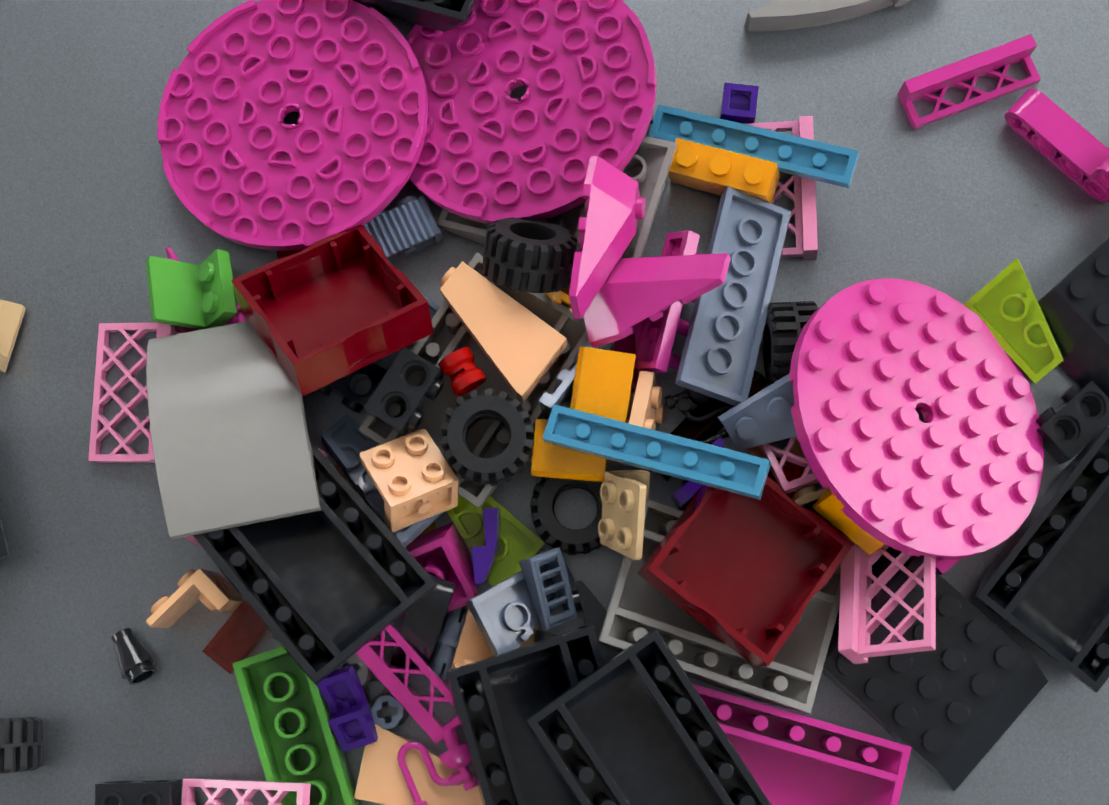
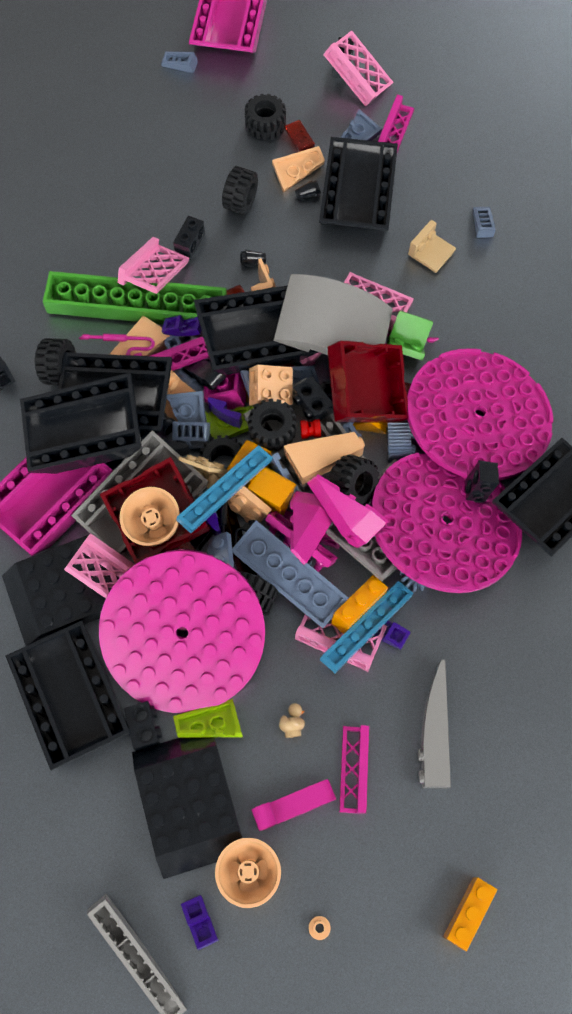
camera: 110 degrees right, 10 degrees down
none -> light nougat piece [120,487,180,546]
none -> tan animal [279,703,305,738]
none -> black brick [465,460,499,503]

